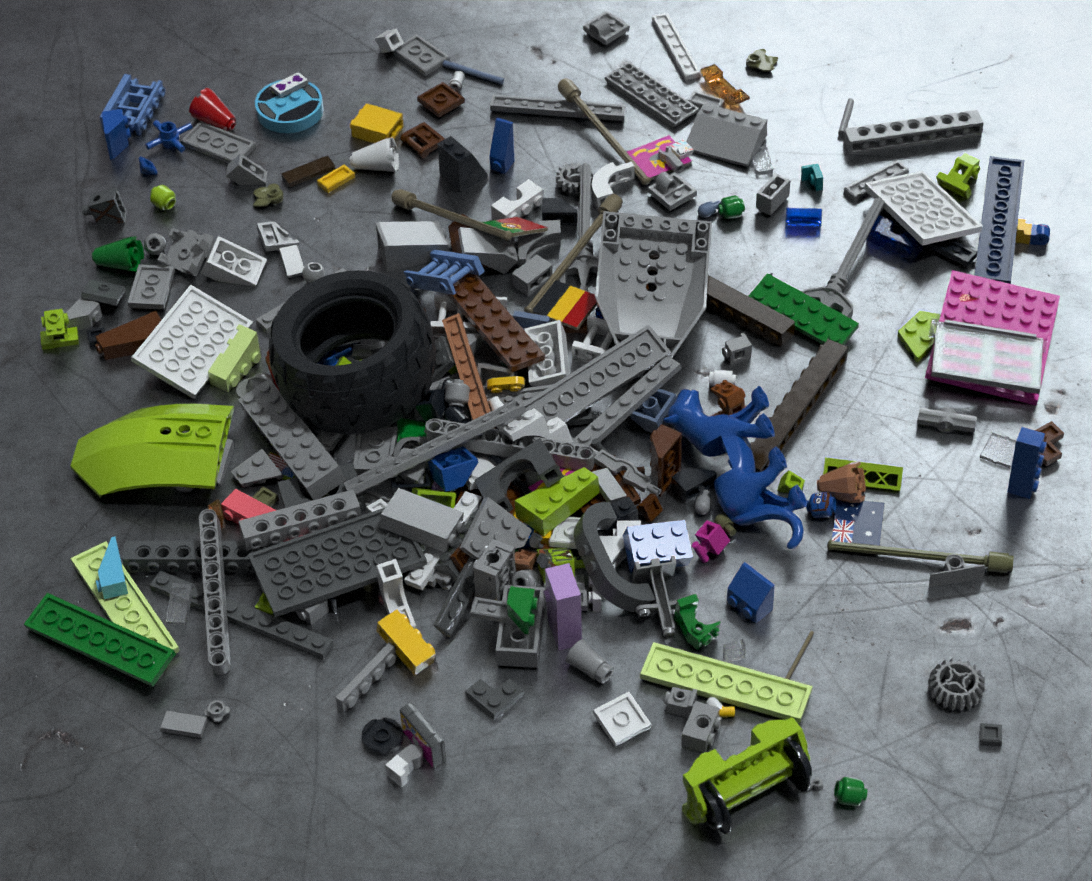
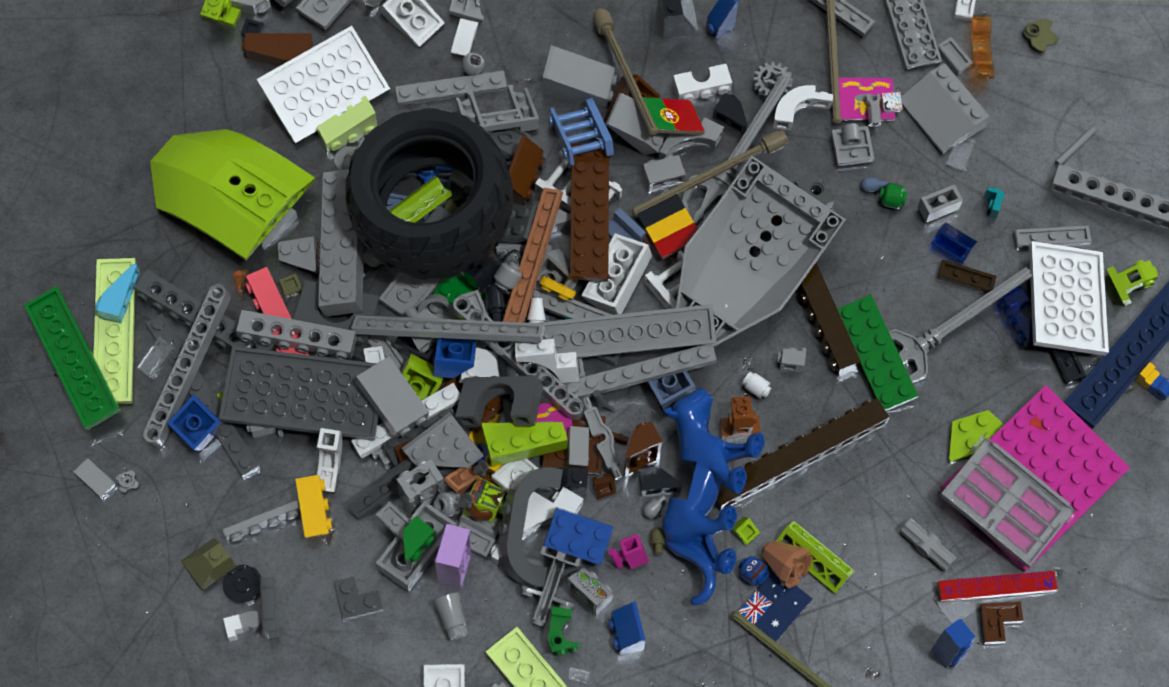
camera: 25 degrees right, 20 degrees up
none -> blue slope [167,395,221,451]
none -> olive slope [181,538,236,590]
none -> light grey slope [567,568,613,616]
none -> dark brown tile [937,259,997,294]
none -> red tile [937,571,1058,602]

